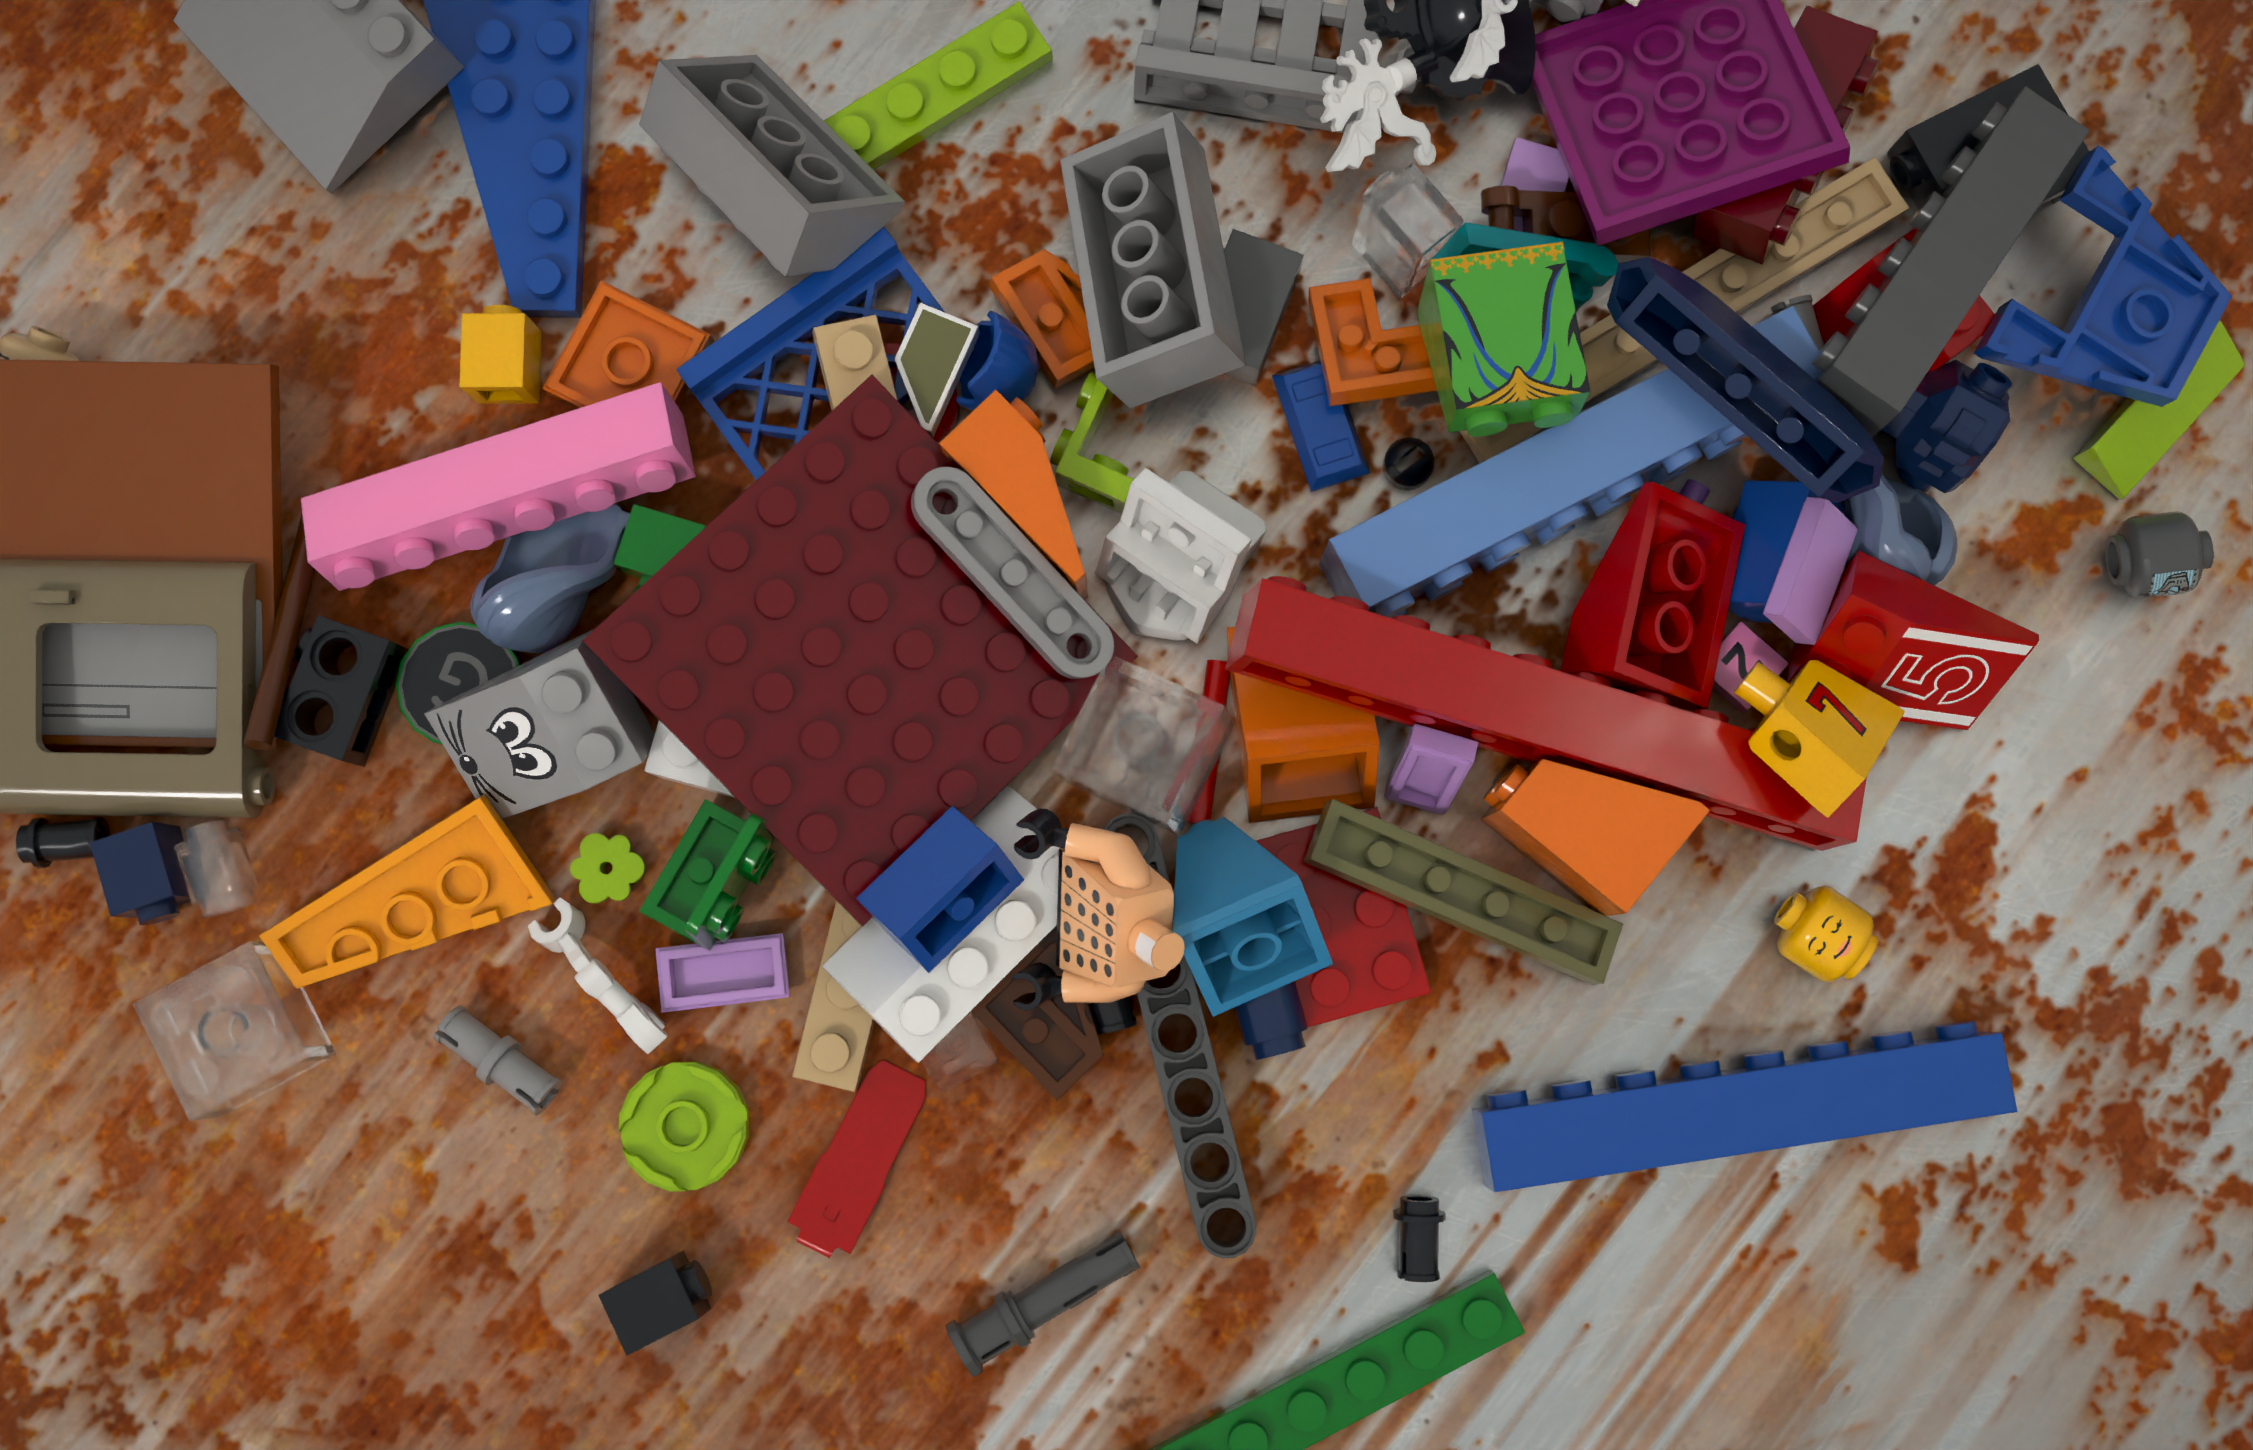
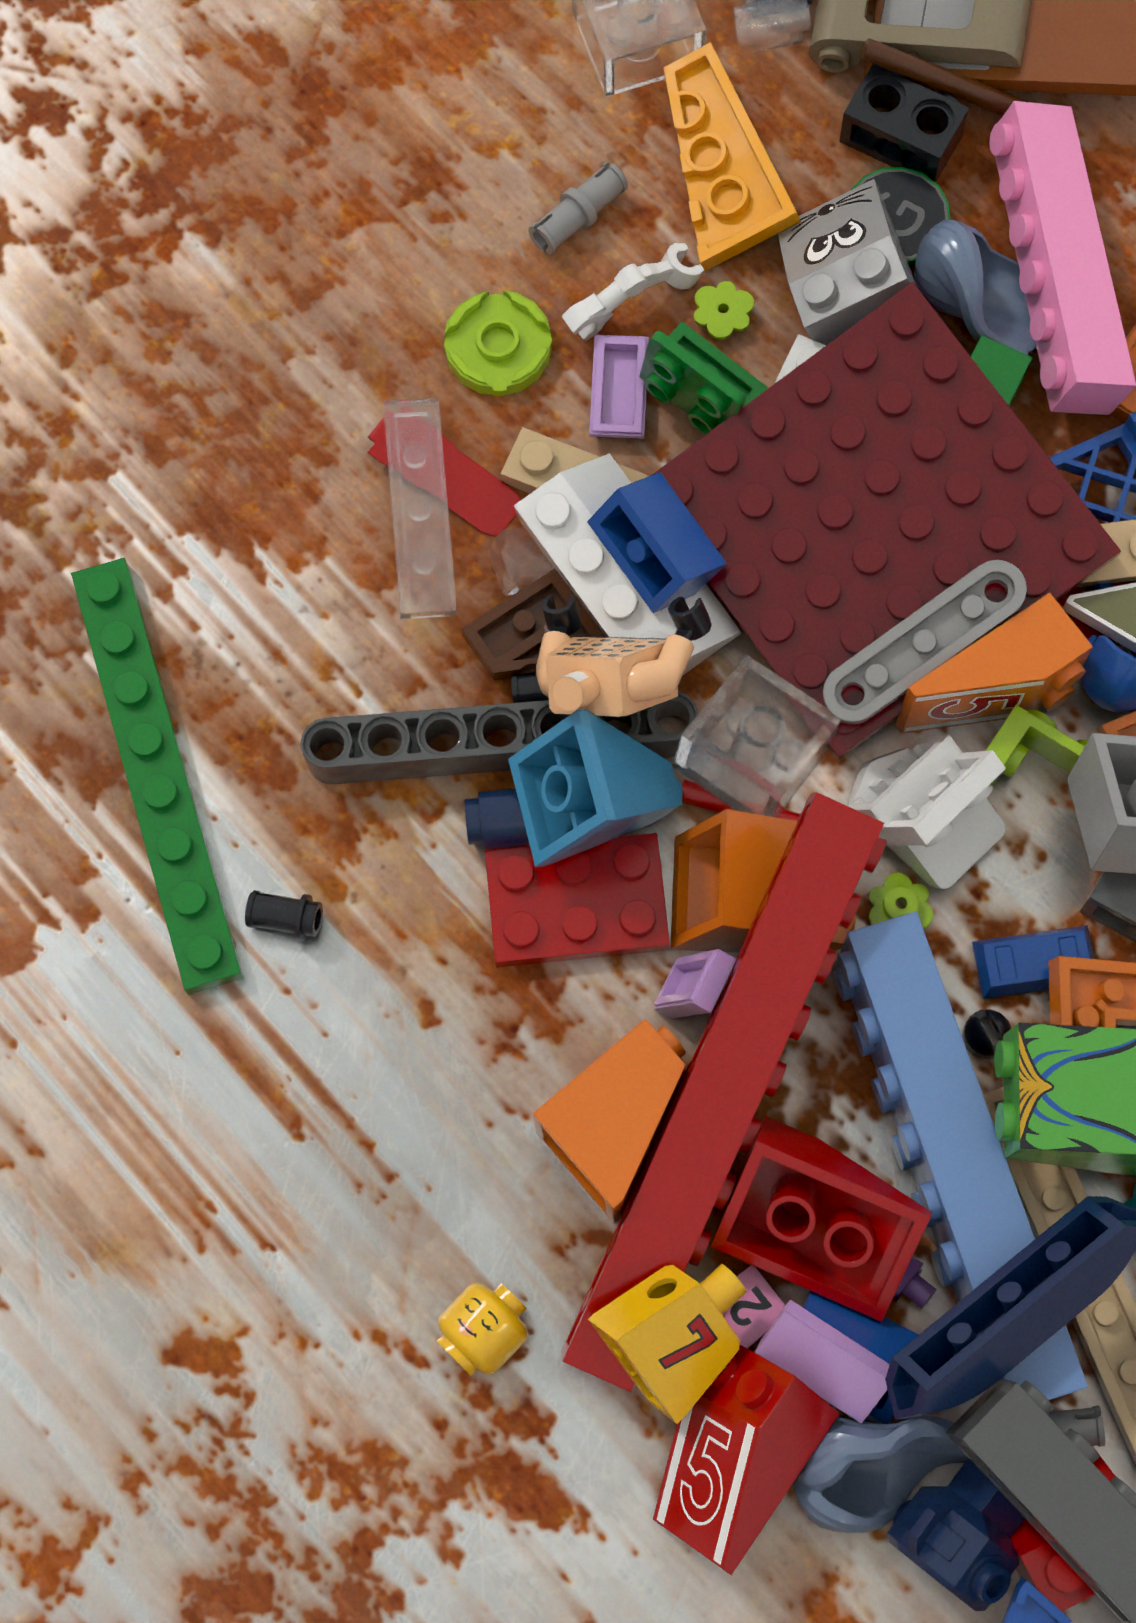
camera: 100 degrees right, 10 degrees down
black brick [598,1250,712,1356] -> none
dark grey pin [945,1230,1141,1377] -> none
olive plate [1303,799,1623,985] -> none
blue brick [1472,1021,2017,1192] -> none
none -> clear tile [383,398,457,619]
none -> lime plant [869,872,933,929]

